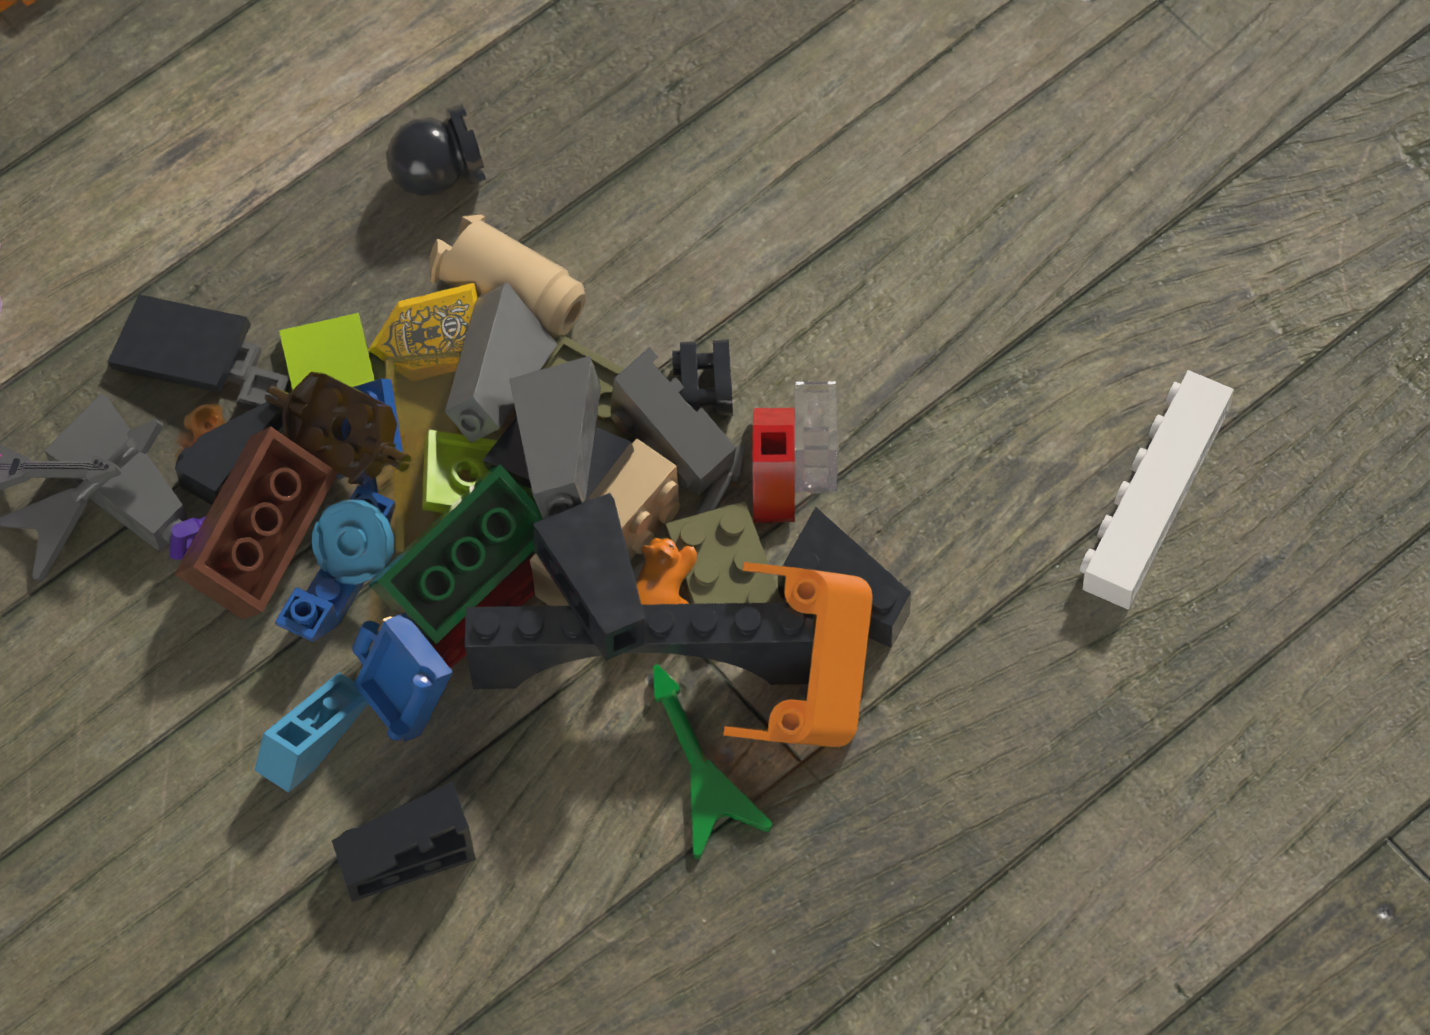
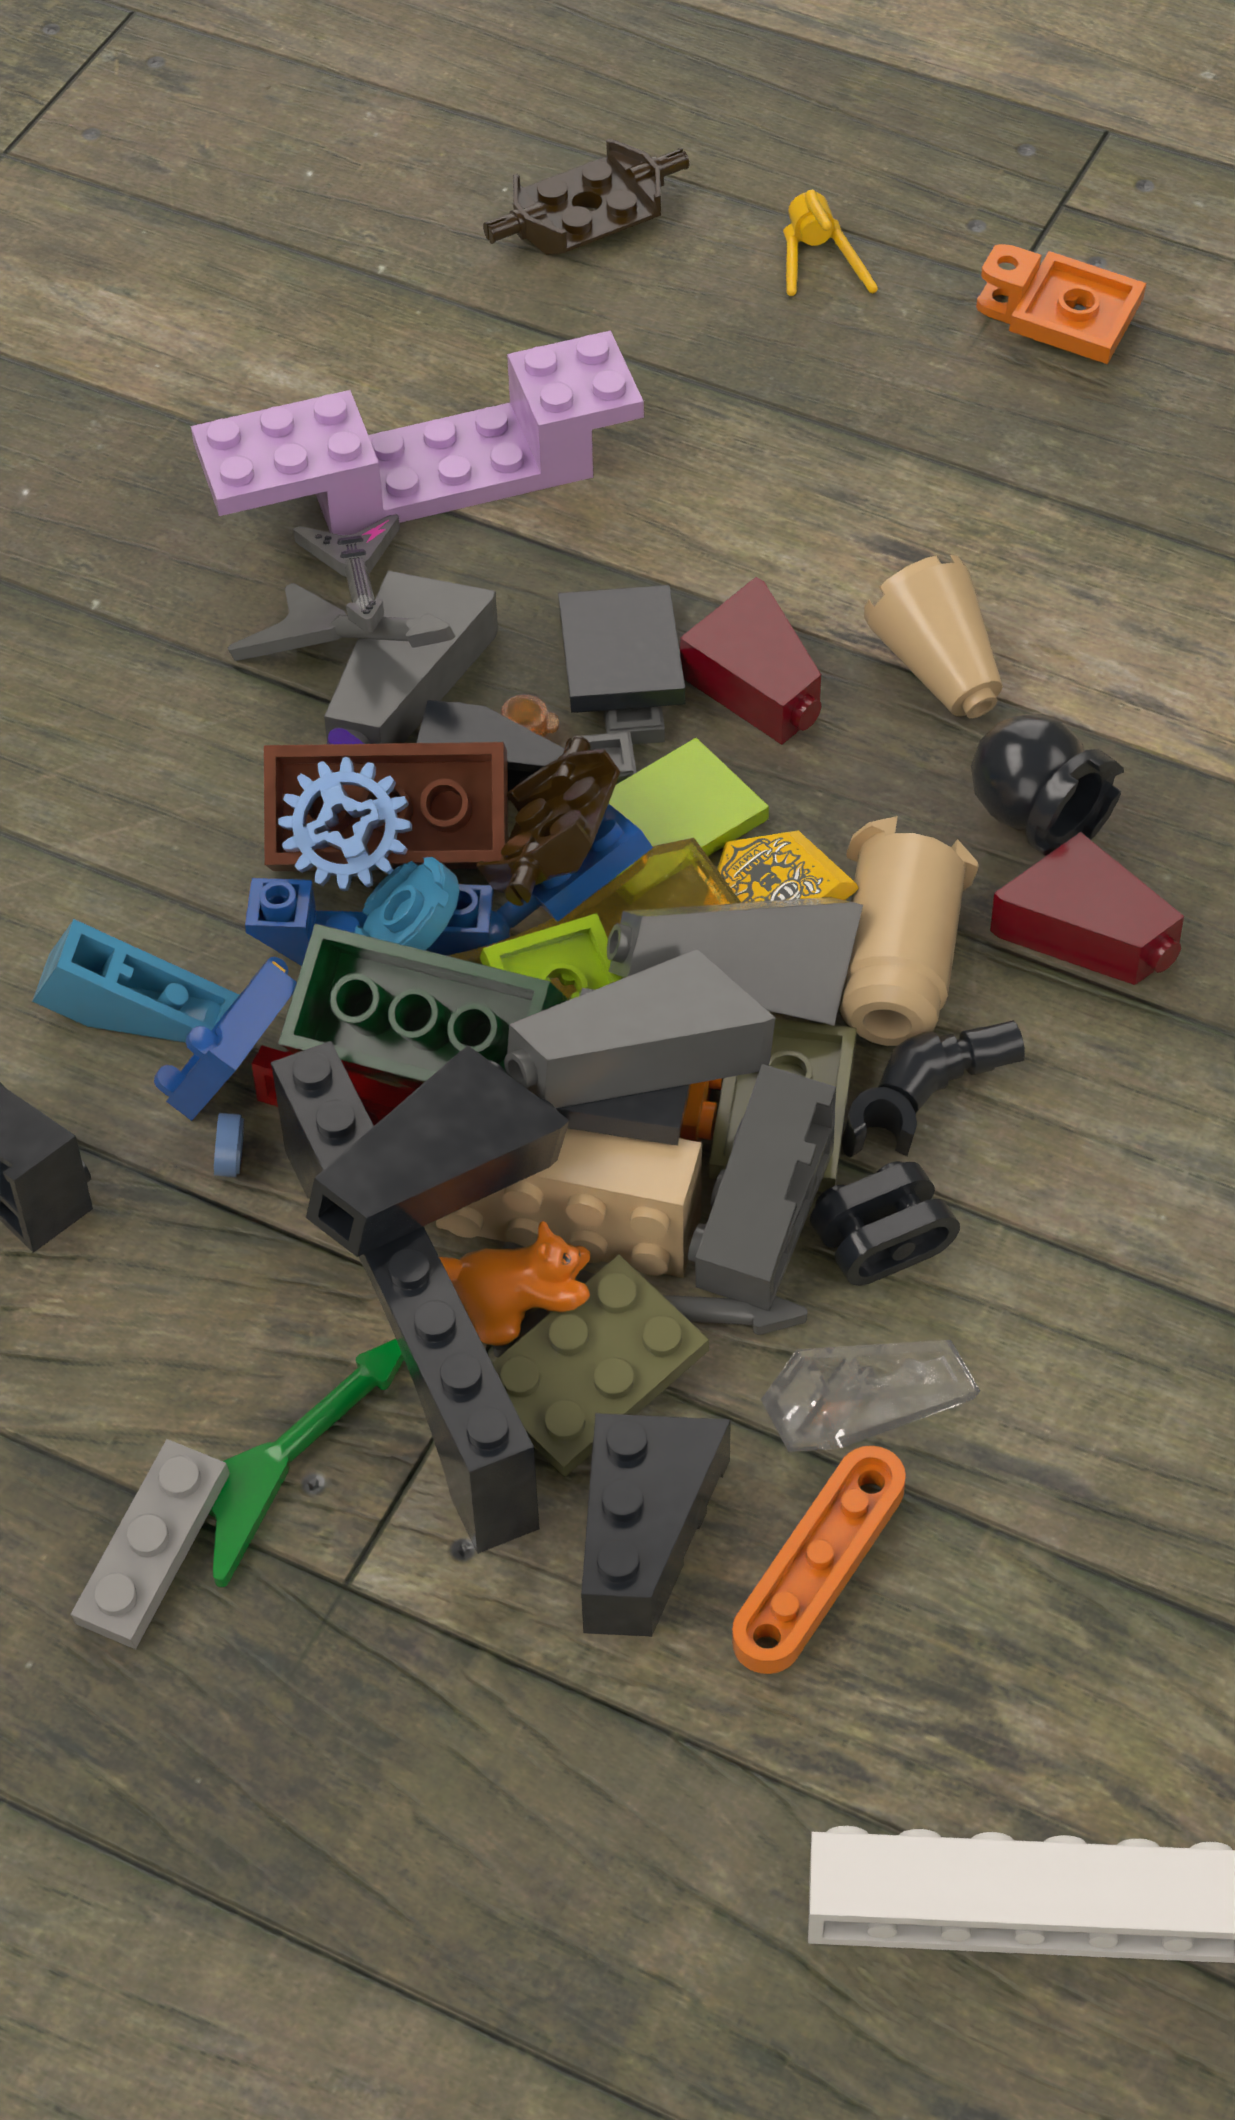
camera: 65 degrees right, 10 degrees down
orange windscreen [723,562,873,747] -> none
red slope [753,408,795,523] -> none
none -> light grey plate [71,1439,230,1650]
none -> medium blue tile [214,1113,244,1177]
none -> light blue gear [278,757,412,891]
none -> slope [680,577,822,745]
none -> orange plate [732,1446,906,1674]
none -> black piece [842,1020,1025,1158]
none -> tan cone [864,555,1003,718]
none -> dark red slope [990,832,1184,985]

